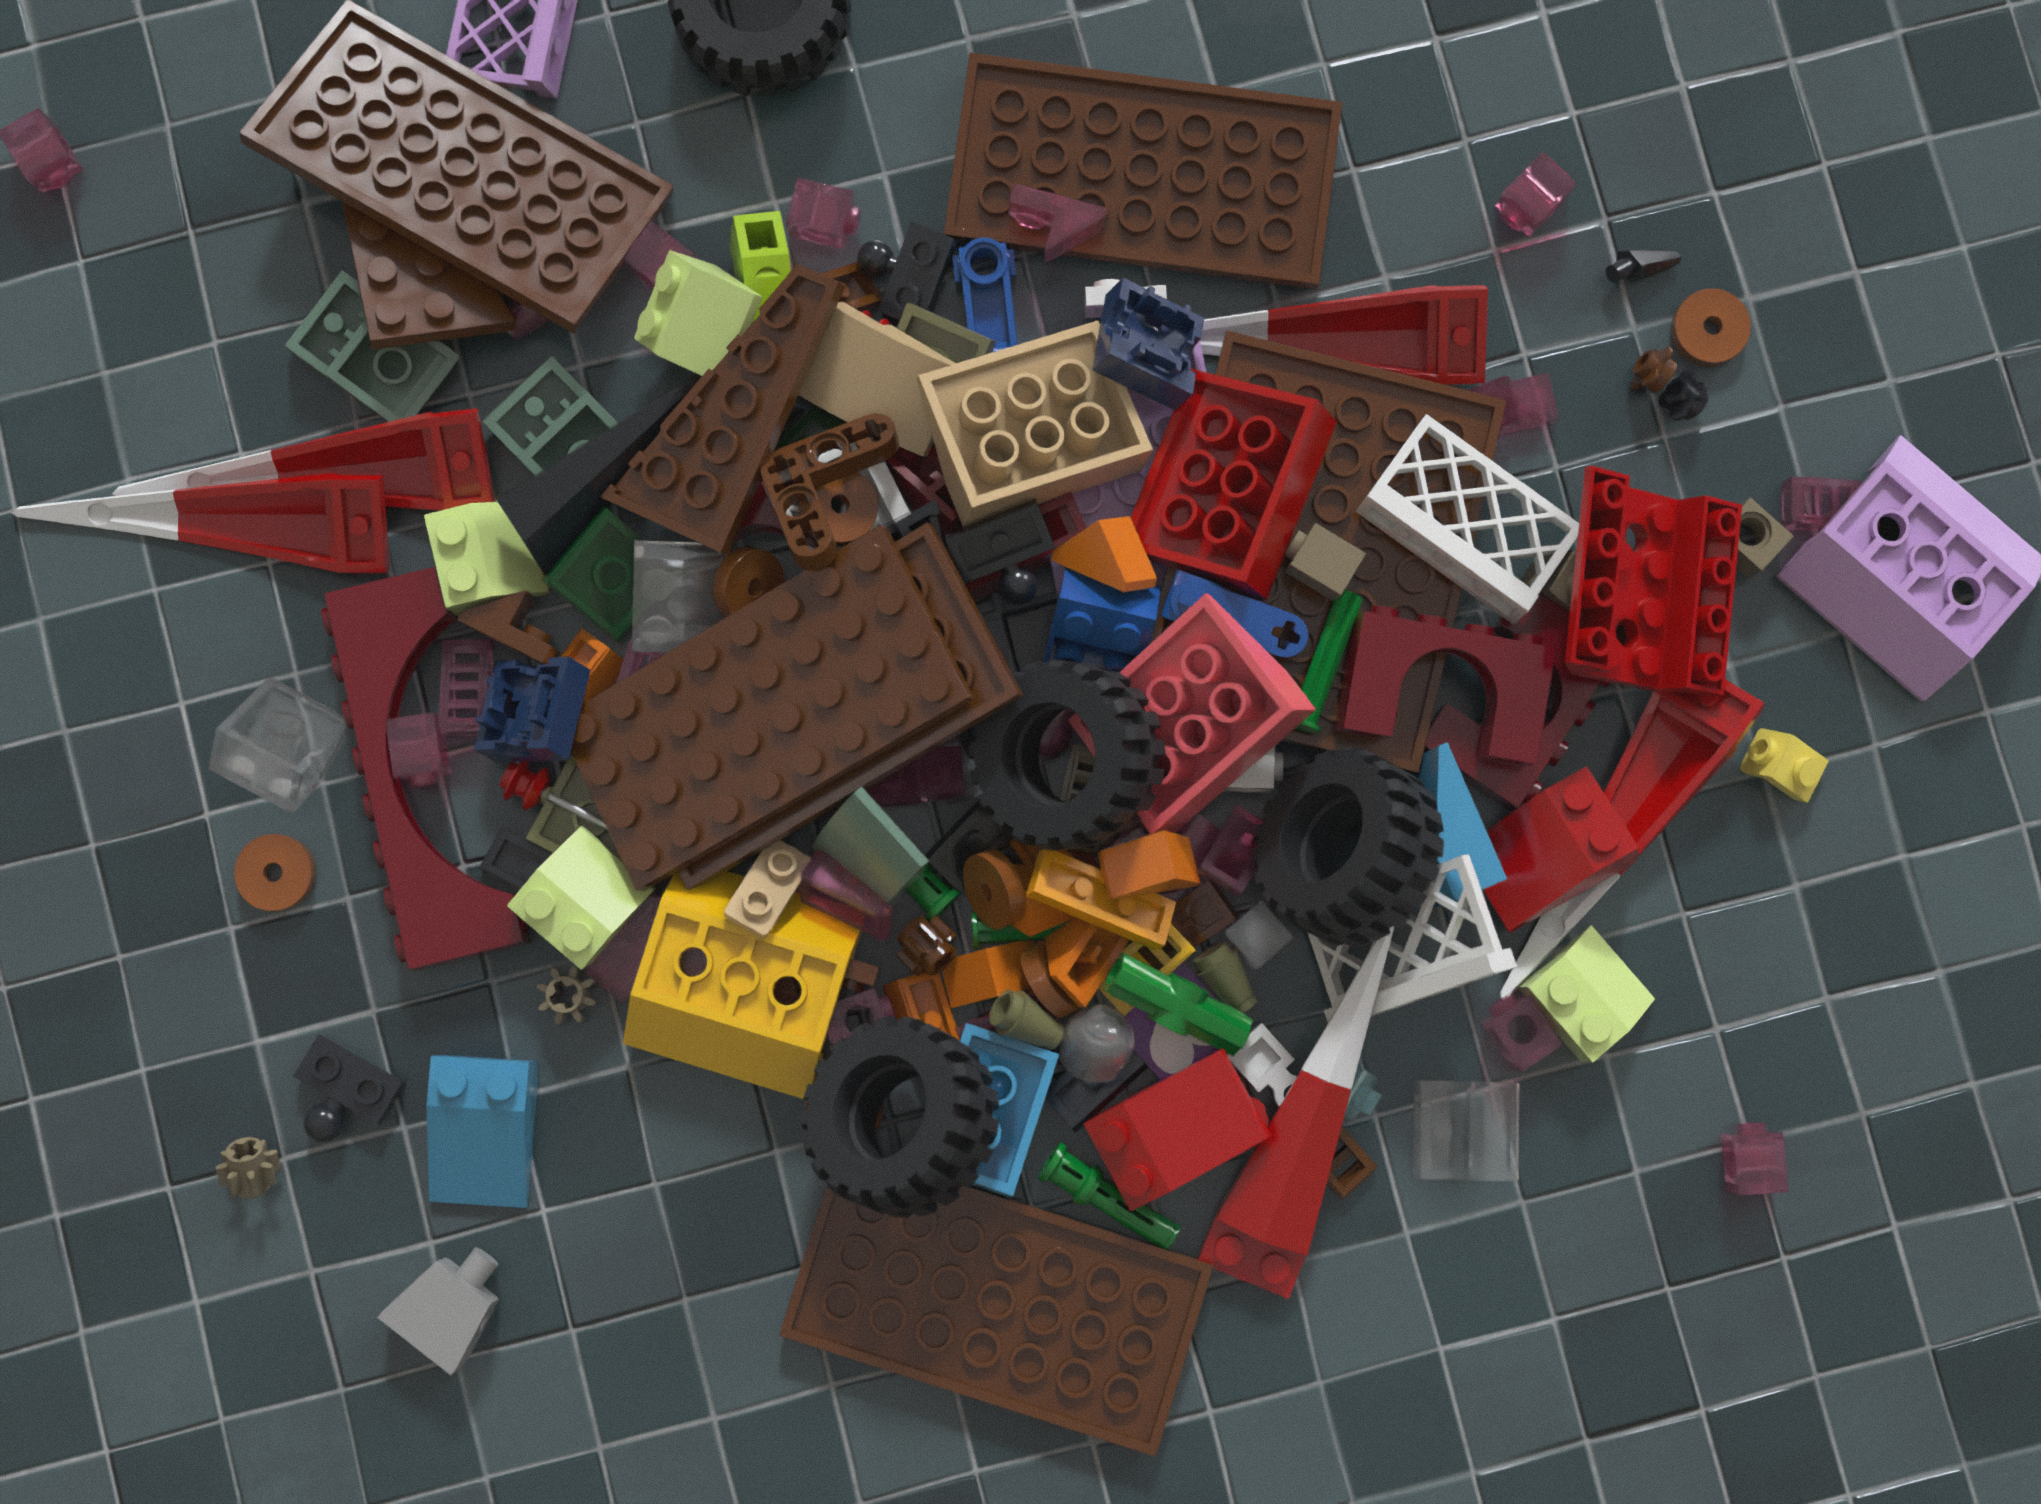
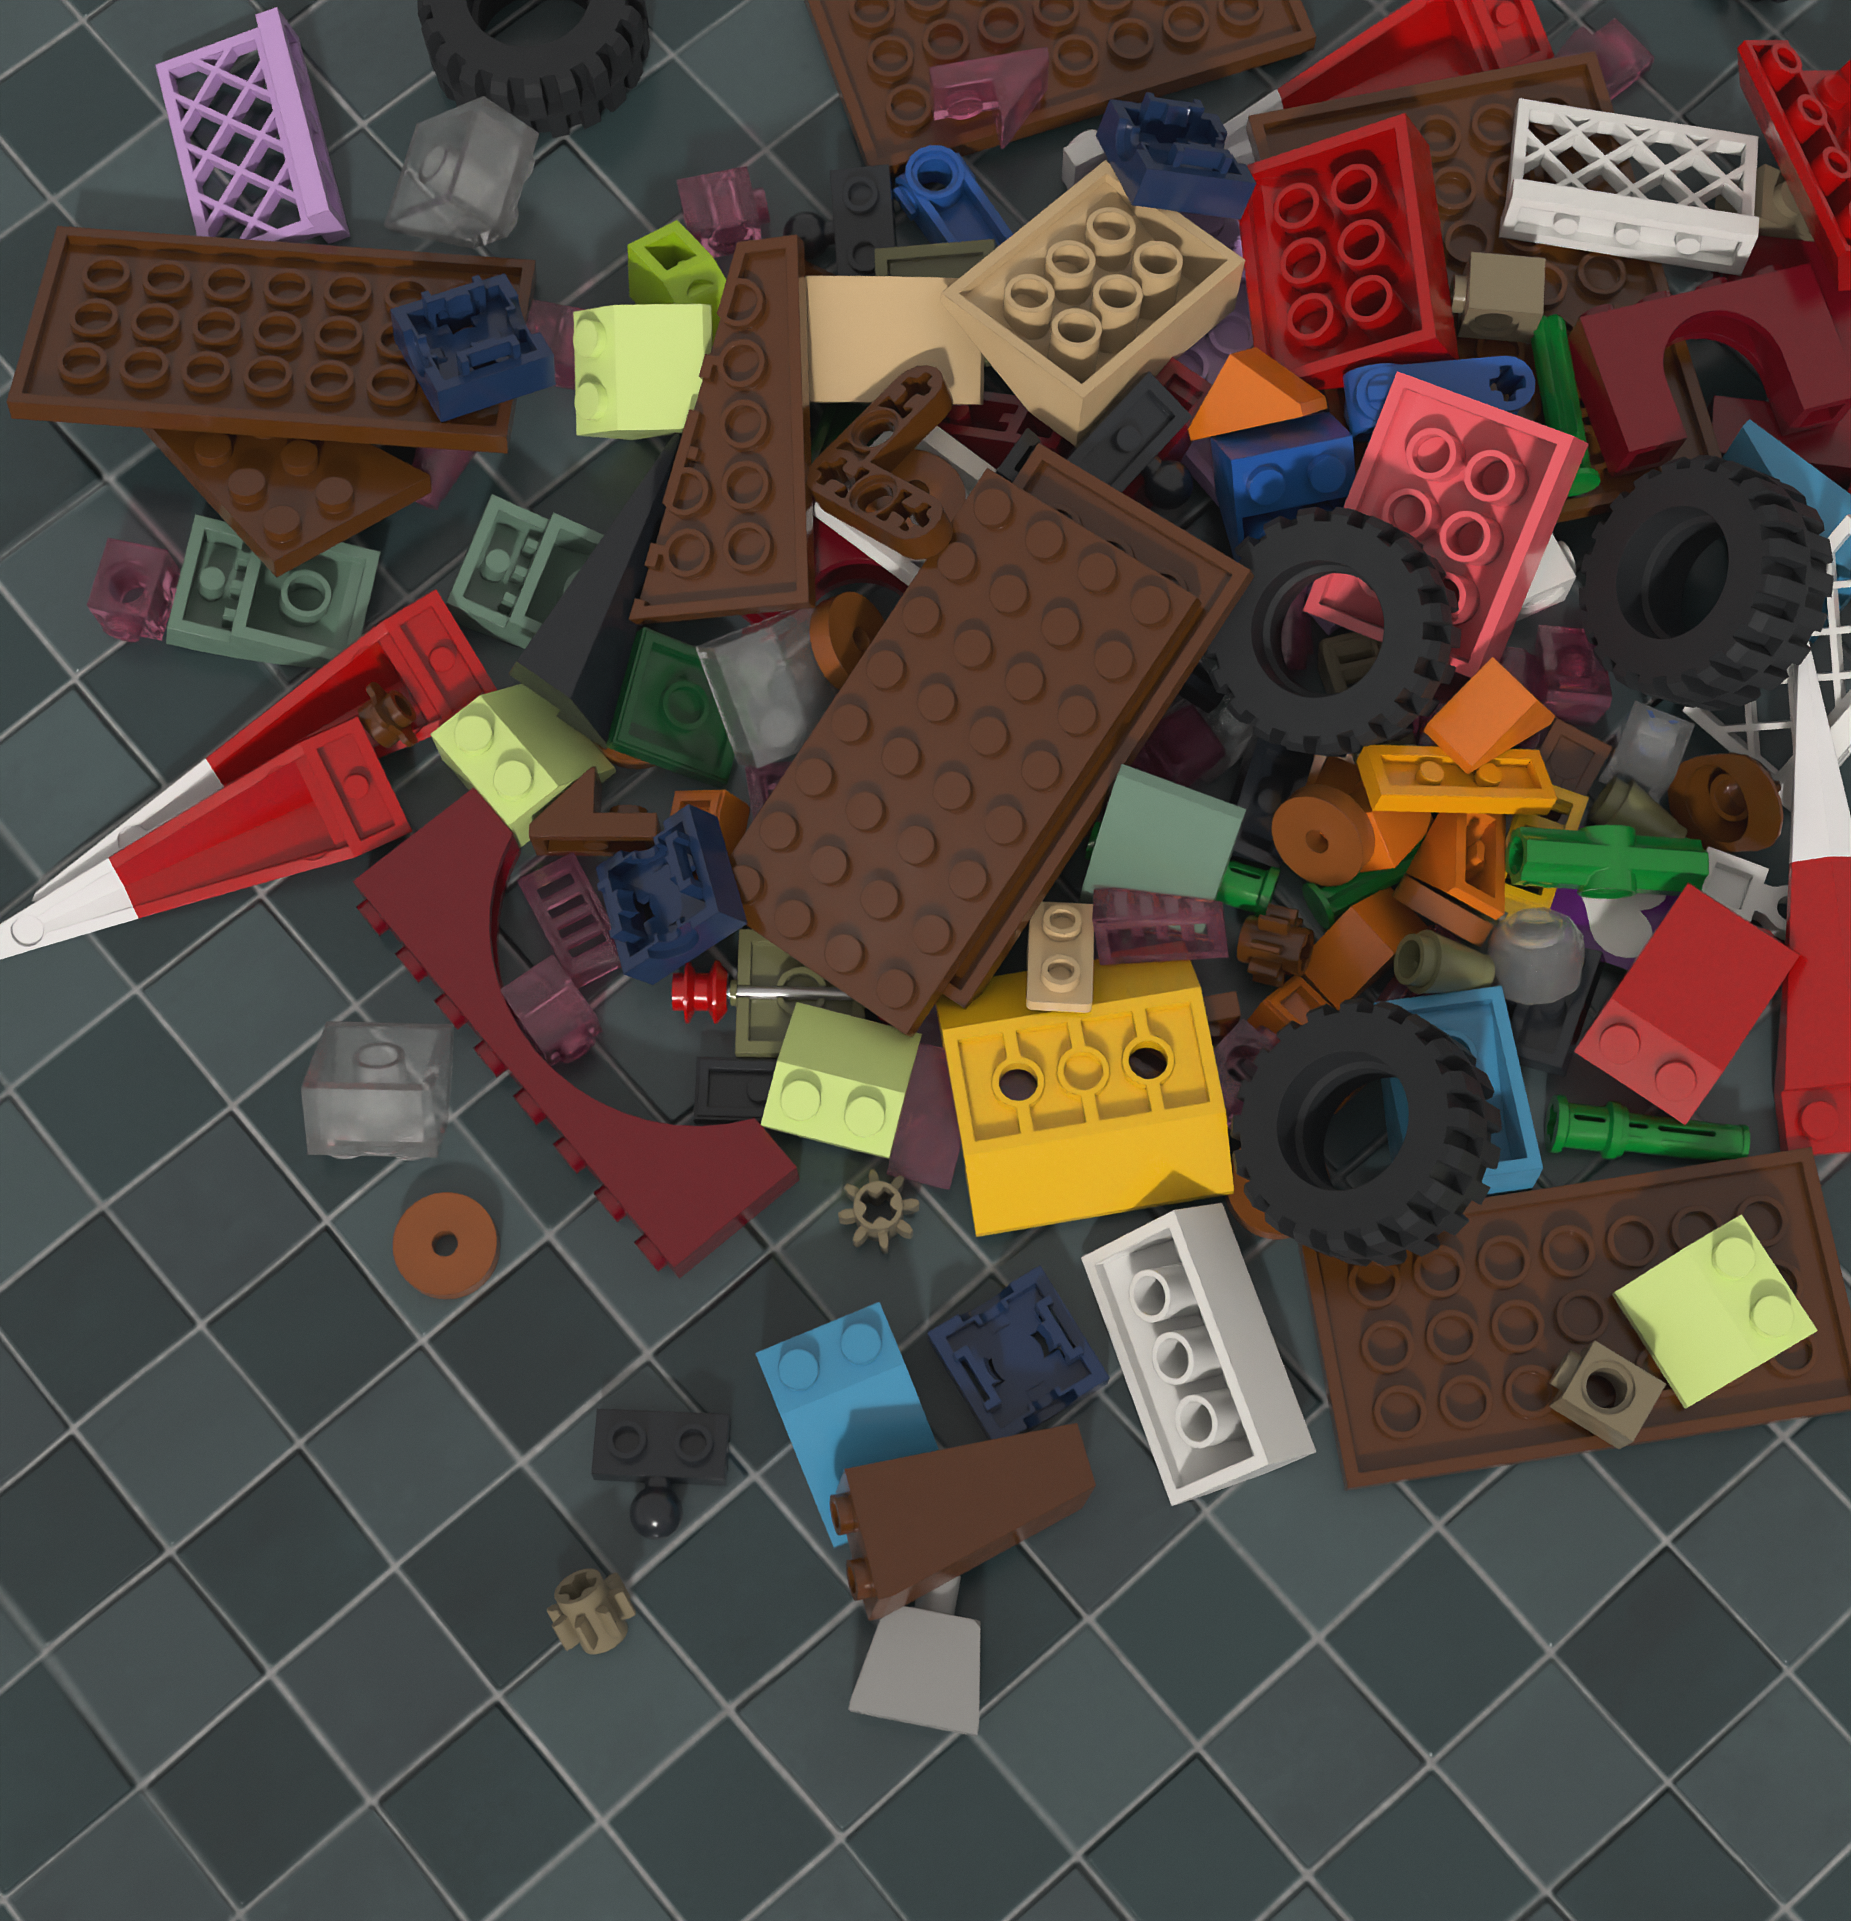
camera: 25 degrees left, 10 degrees down
none -> clear pink brick [87,538,181,642]
none -> reddish brown plate [358,682,418,748]
none -> clear slope [384,96,539,249]
none -> dark blue brick [390,273,556,422]
none -> reddish brown slope [830,1423,1096,1621]
none -> dark blue brick [927,1265,1110,1440]
none -> white slope [1081,1203,1316,1506]
none -> dark tan brick [1549,1340,1666,1449]
none -> yellowish green slope [1612,1214,1818,1409]
none -> reddish brown piece [1668,752,1784,853]

